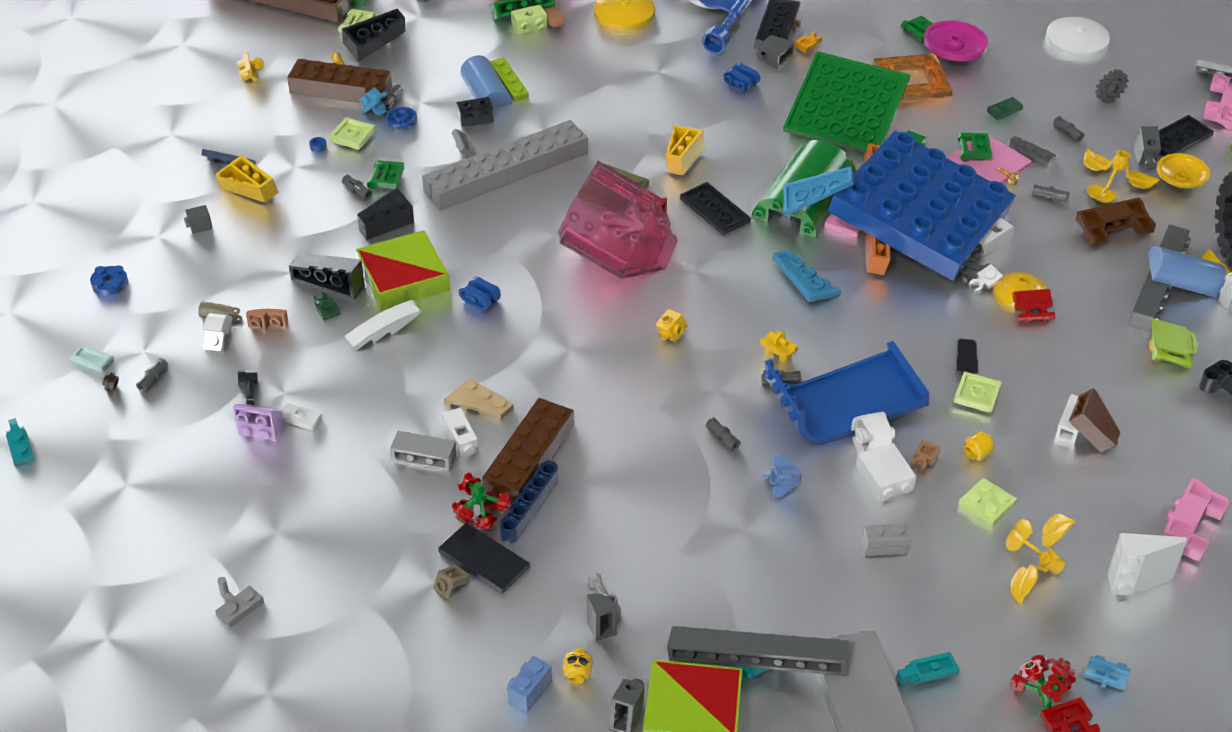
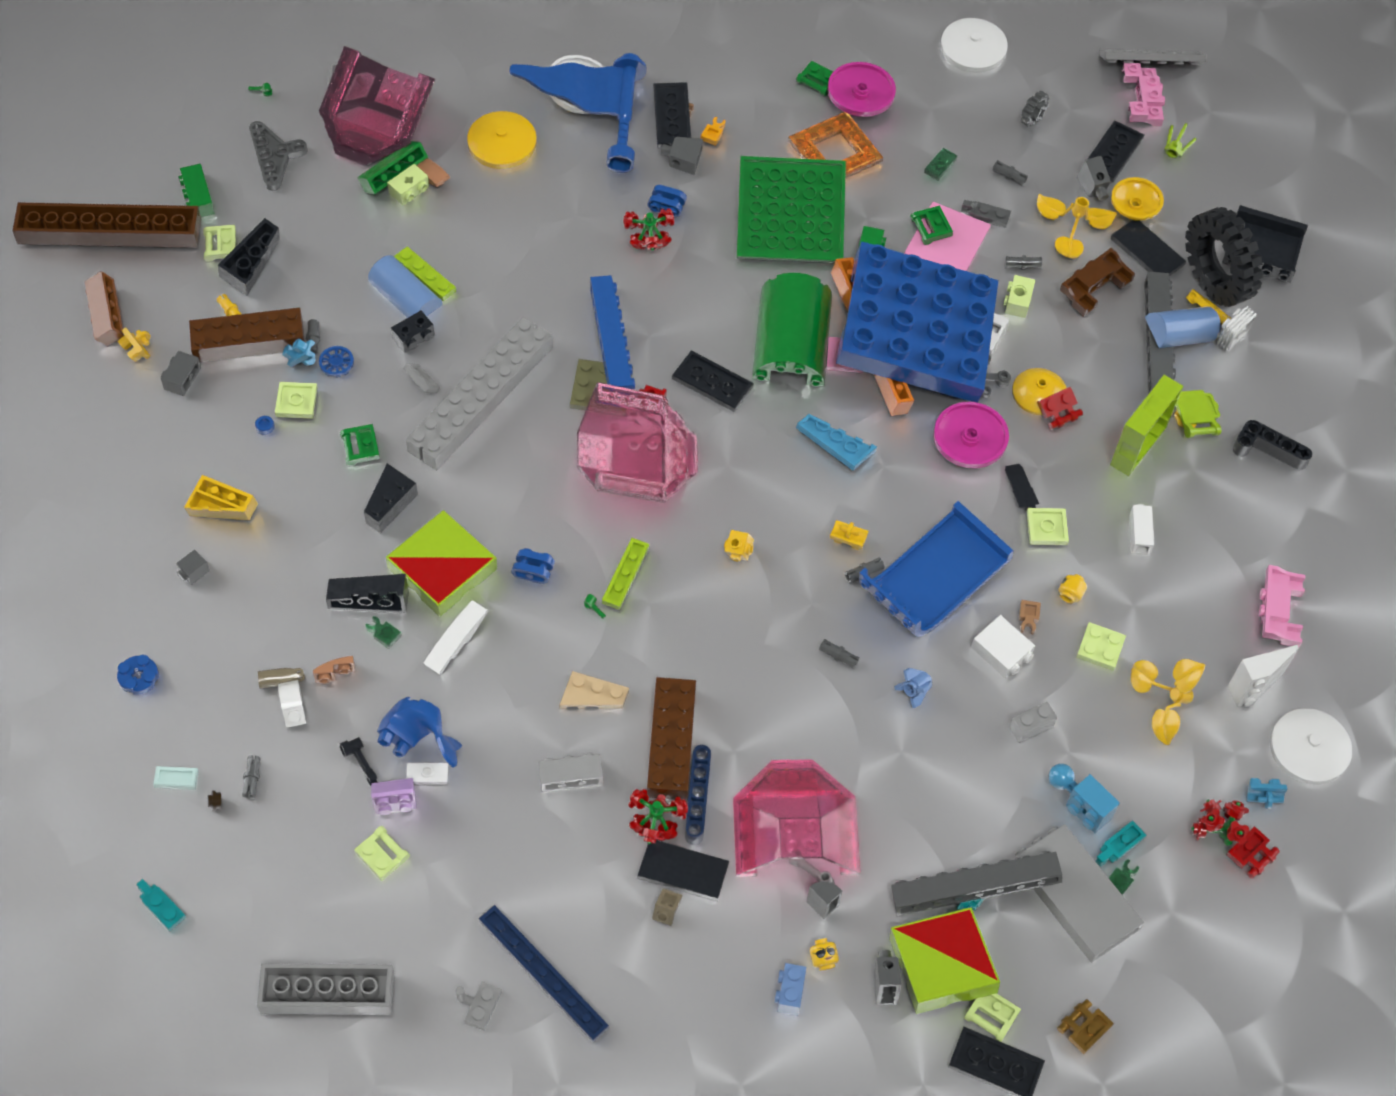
camera: 25 degrees left, 15 degrees up
dark blue plate [201,149,256,165] -> none
dark grey pin [342,174,373,200] -> none
white brick [442,408,479,459] -> none
yellow wedge [666,125,706,175] -> none
dark azure wing [783,166,854,216] -> none
white brick [851,412,895,453] -> none
white plate [969,264,1003,295] -> none
clear yellow hand [997,167,1020,185] -> none
reddish brown slope [1069,388,1121,452] -> none
none -> brick [84,271,124,346]
none -> dark grey brick [161,351,201,396]
none -> light grey brick [257,964,394,1015]
none -> yellowish green plate [354,826,410,881]
none -> blue hips [377,697,462,768]
none -> dark blue plate [479,905,609,1042]
none -> green hand [584,594,606,619]
none -> blue brick [590,275,635,399]
none -> lime plate [602,538,649,610]
none -> red plant [623,208,674,251]
none -> clear pink windscreen [733,760,861,877]
none -> dark pink dish [934,402,1009,469]
none -> yellowish green brick [1003,275,1035,318]
none -> dark azure brick [1048,764,1120,834]
none -> clear green plate [1109,859,1139,895]
none -> black tile [1110,220,1186,276]
none -> lime tile [1110,375,1183,477]
none -> white dish [1270,708,1352,785]

